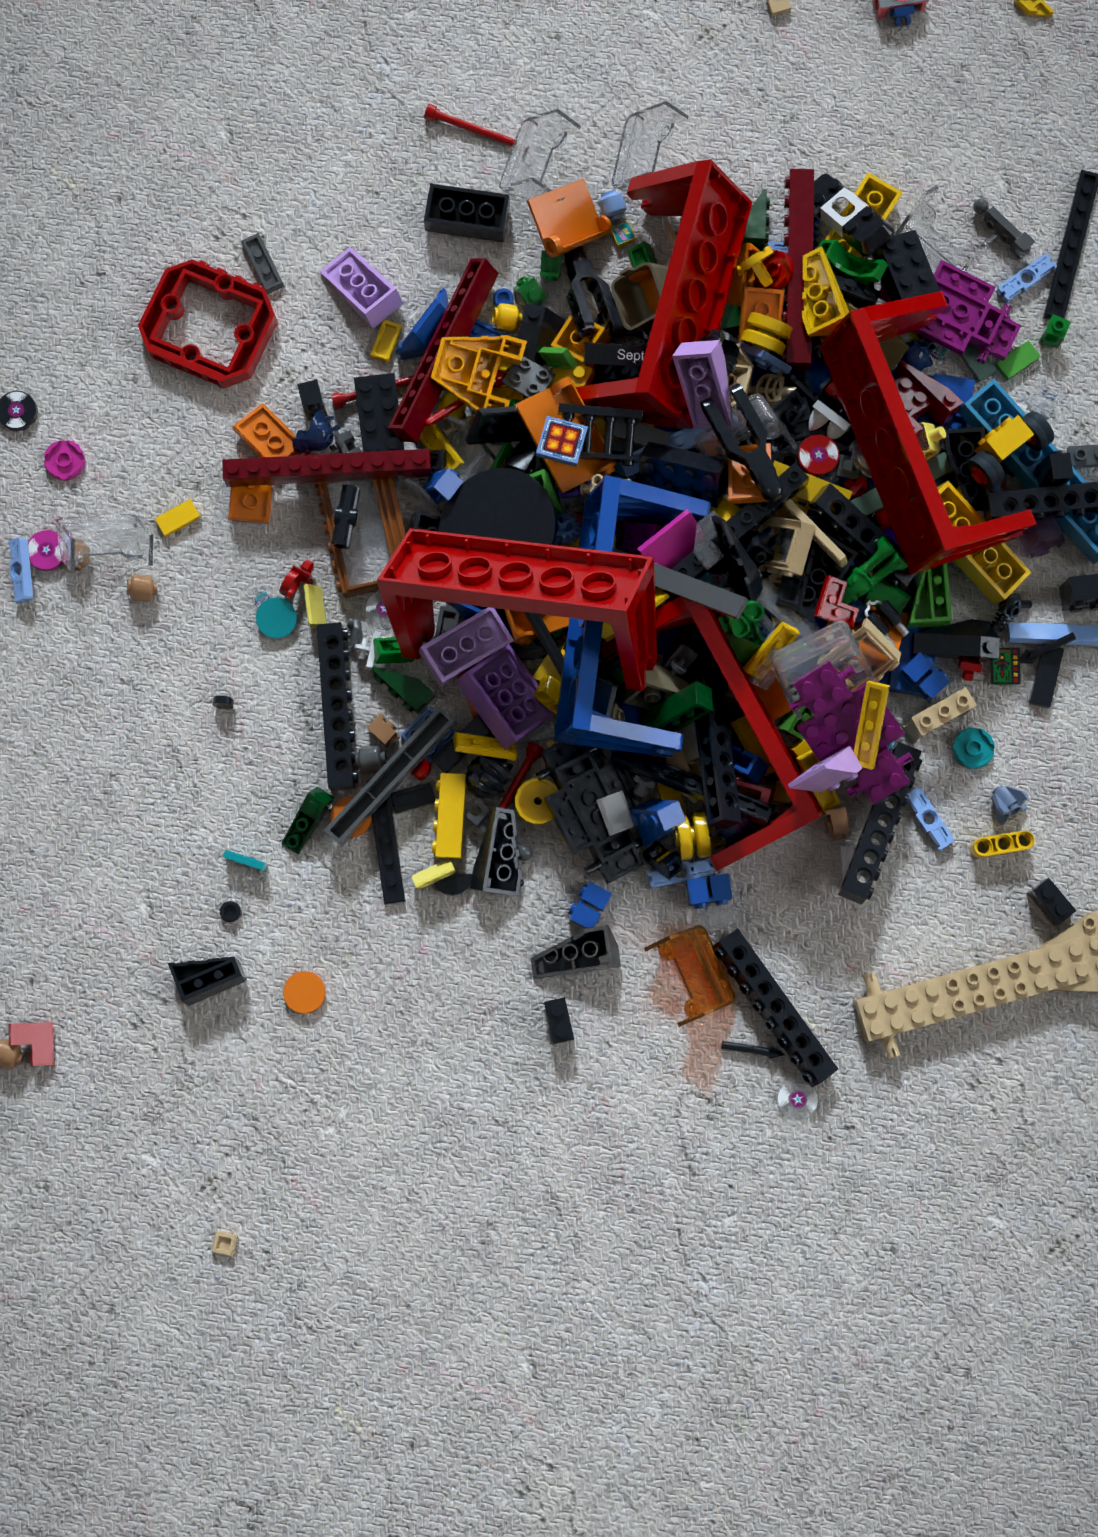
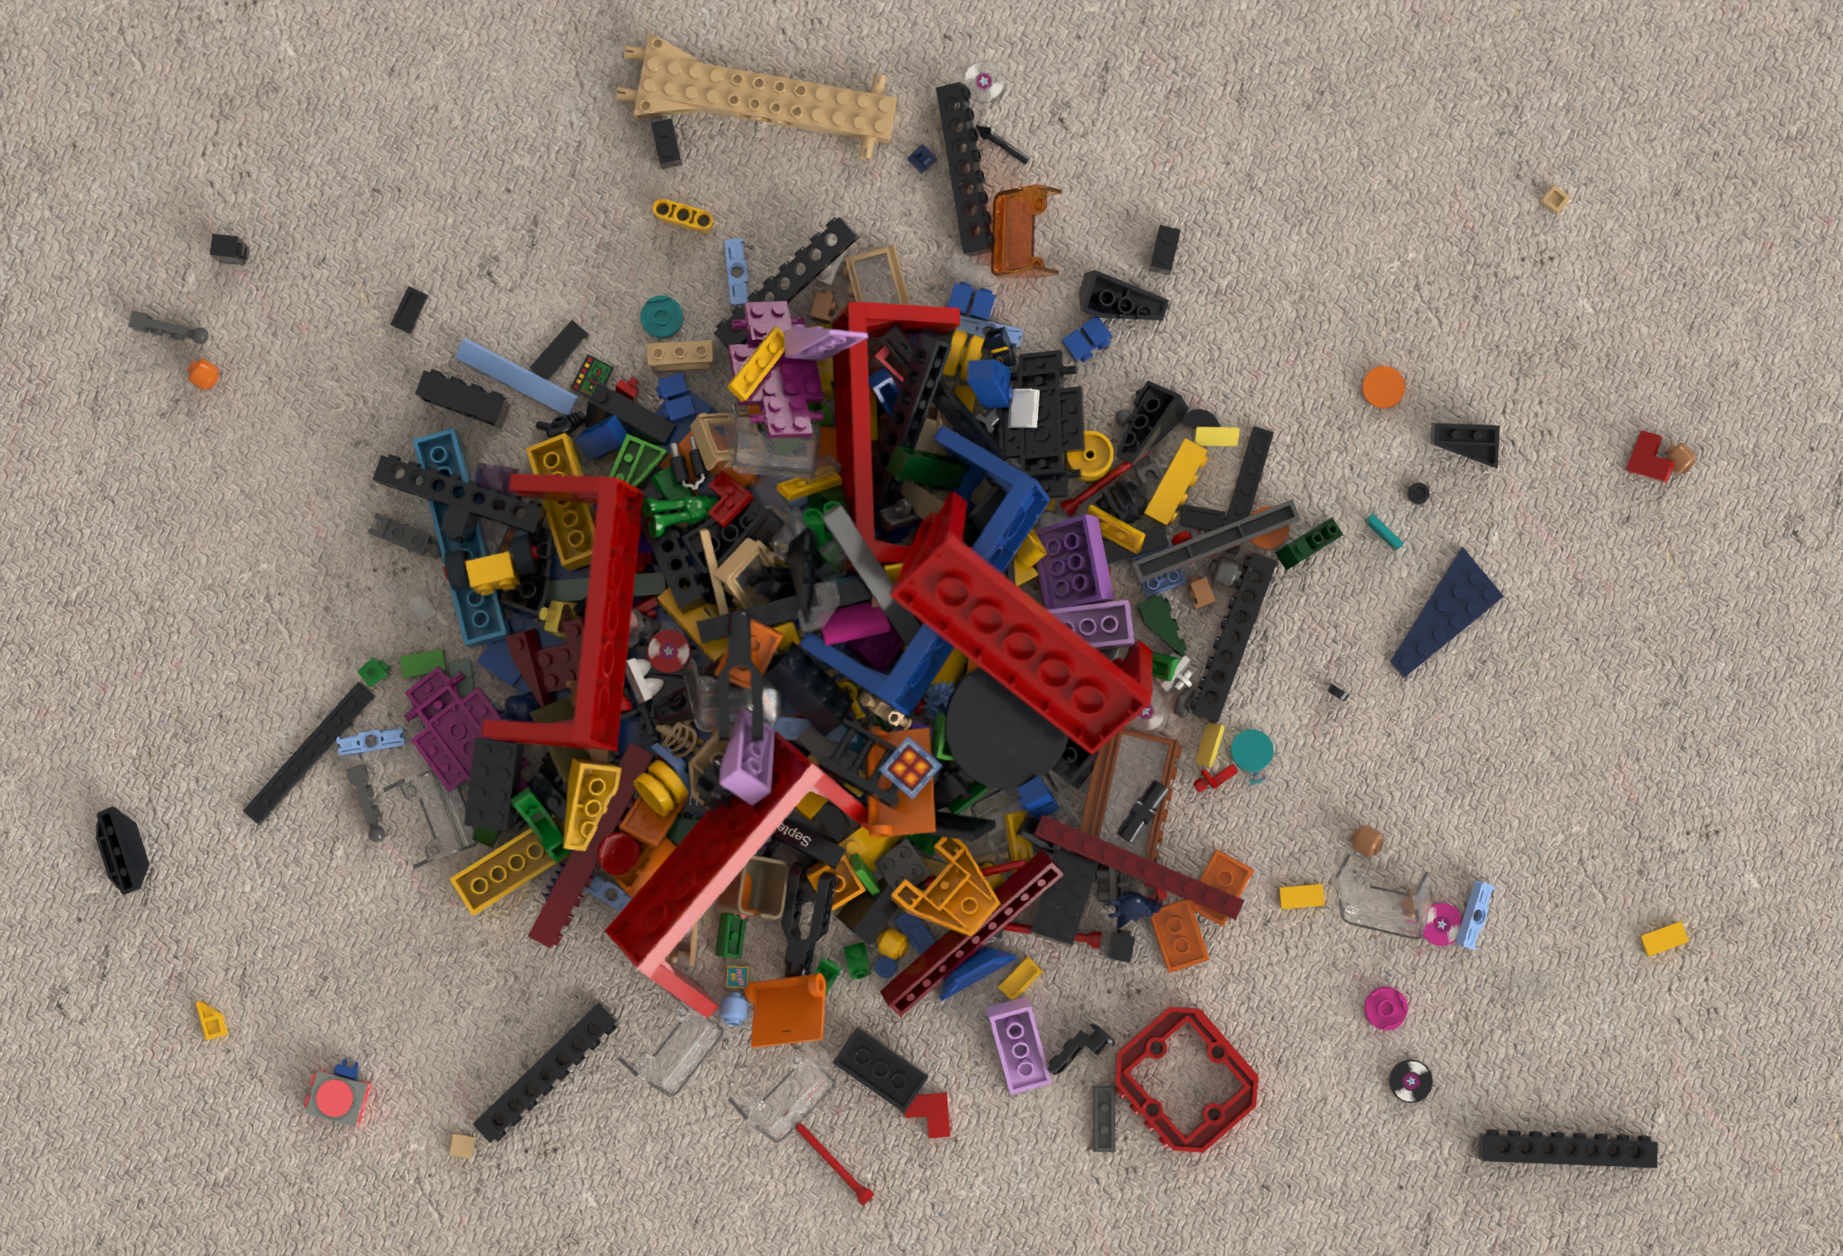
camera: 155 degrees left, 5 degrees up
yellow tile [736,246,774,287] -> none
dark green slope [742,189,770,251] -> none
black piece [814,173,894,256] -> none
sand blue brick [991,785,1029,825] -> none
black piece [1020,632,1076,664] -> none
none -> black brick [472,1002,619,1143]
none -> blue brick [575,415,628,461]
none -> window [842,245,910,305]
none -> red tile [905,1092,950,1138]
none -> dark blue tile [907,144,937,175]
none -> black piece [1047,1023,1116,1075]
none -> dark blue wing [1390,547,1504,678]

